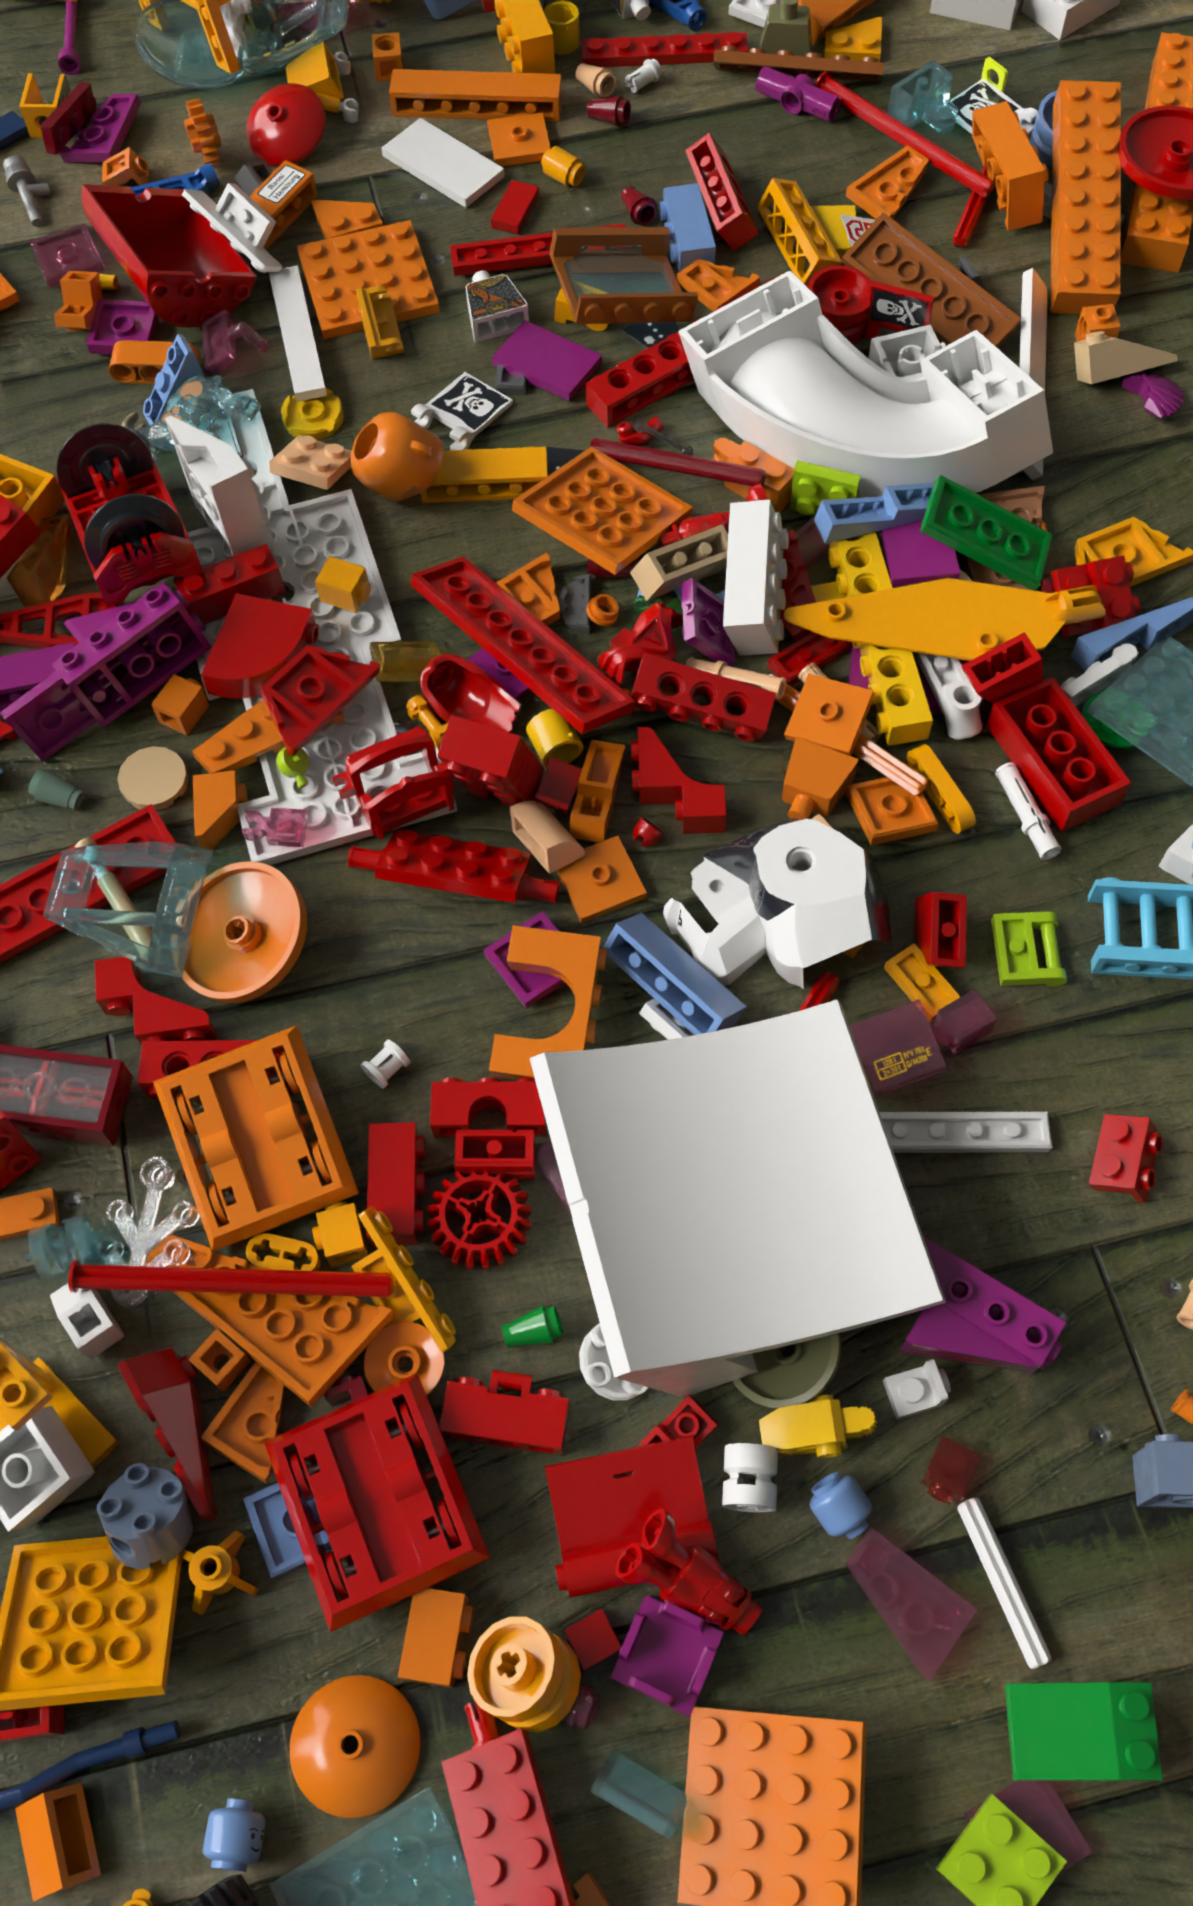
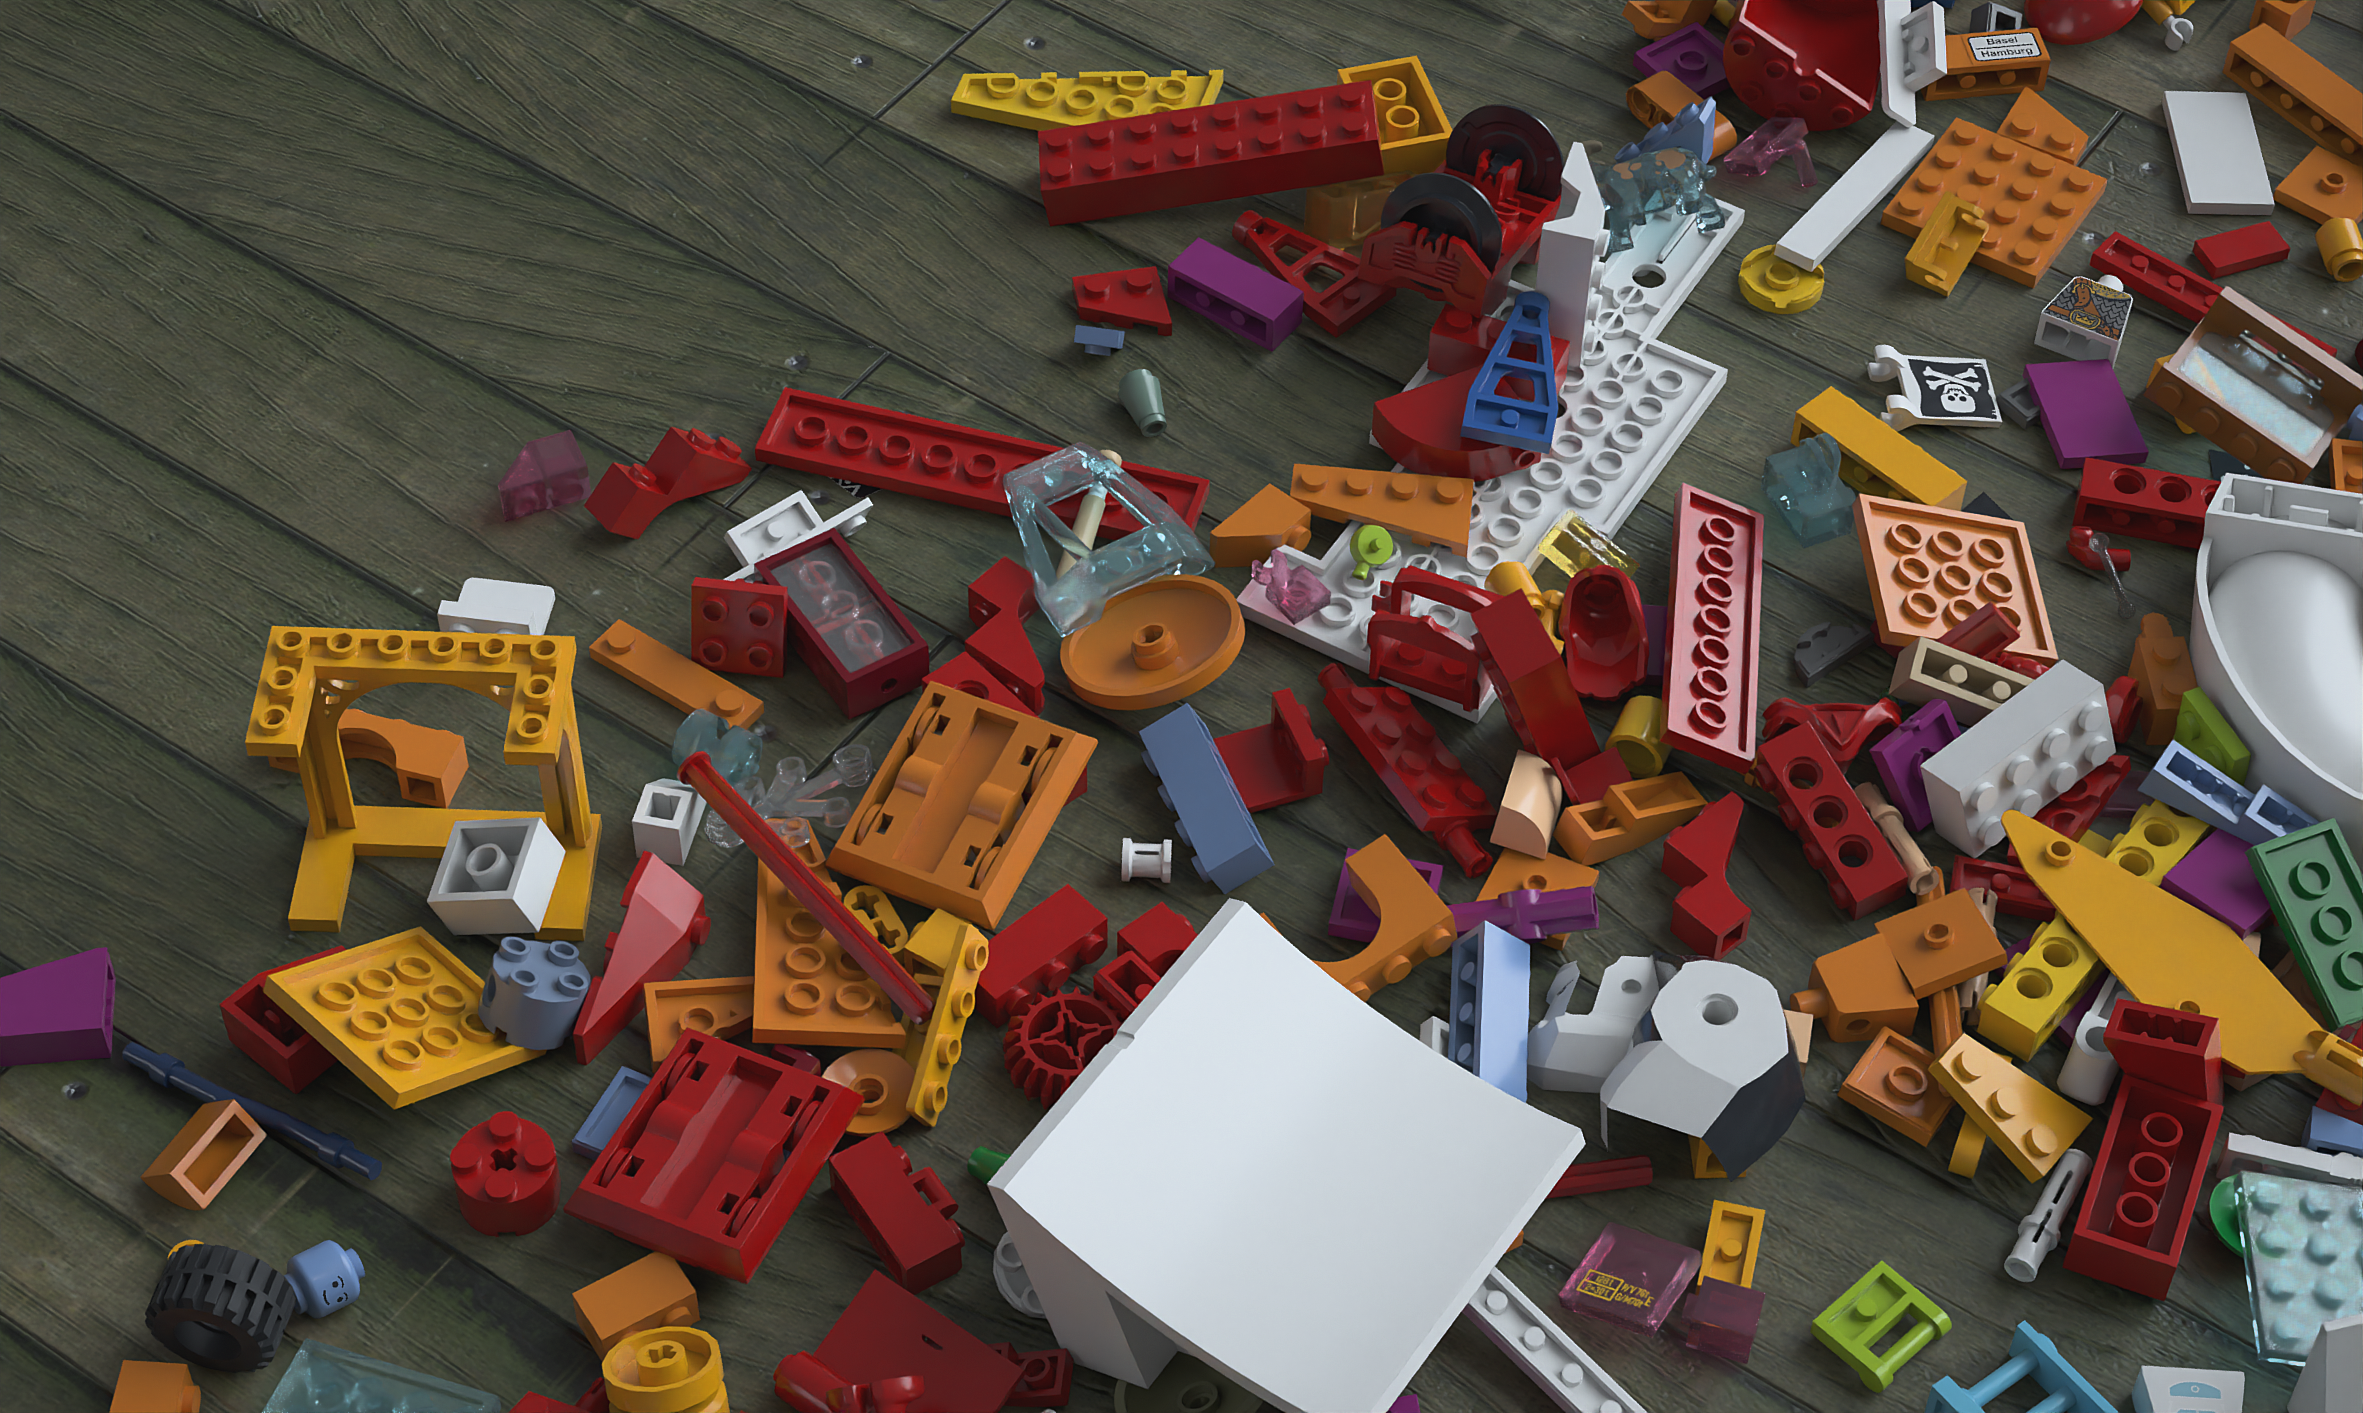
camera: 45 degrees right, 15 degrees down
magenta wedge [0,582,212,762] -> none
tan tile [117,746,189,811] -> none
orange brick [151,674,209,736] -> none
light orange brick [181,1531,259,1615] -> none
orange plate [188,1329,251,1392] -> none
red wing [261,645,381,757] -> none
light nougat plate [269,435,351,490] -> none
orange dish [290,1675,421,1818] -> none
light orange brick [315,556,371,613] -> none
orange piece [351,411,444,502] -> none
orange wing [496,552,560,626] -> none
orange plate [586,594,619,626] -> none
dark red axle [590,438,766,486] -> none
red hinge [633,817,664,848] -> none
red slope [914,892,967,969] -> none
none -> red brick [450,1111,561,1237]
none -> medium blue brick [1139,703,1275,894]
none -> red bracket [1213,688,1329,813]
none -> magenta piece [1446,886,1599,948]
none -> blue plate [1460,291,1558,454]
none -> light orange brick [1484,561,1545,621]
none -> clear light blue brick [1761,433,1856,548]
none -> light orange wing [1927,1033,2093,1183]
none -> red tile [1936,601,2021,661]

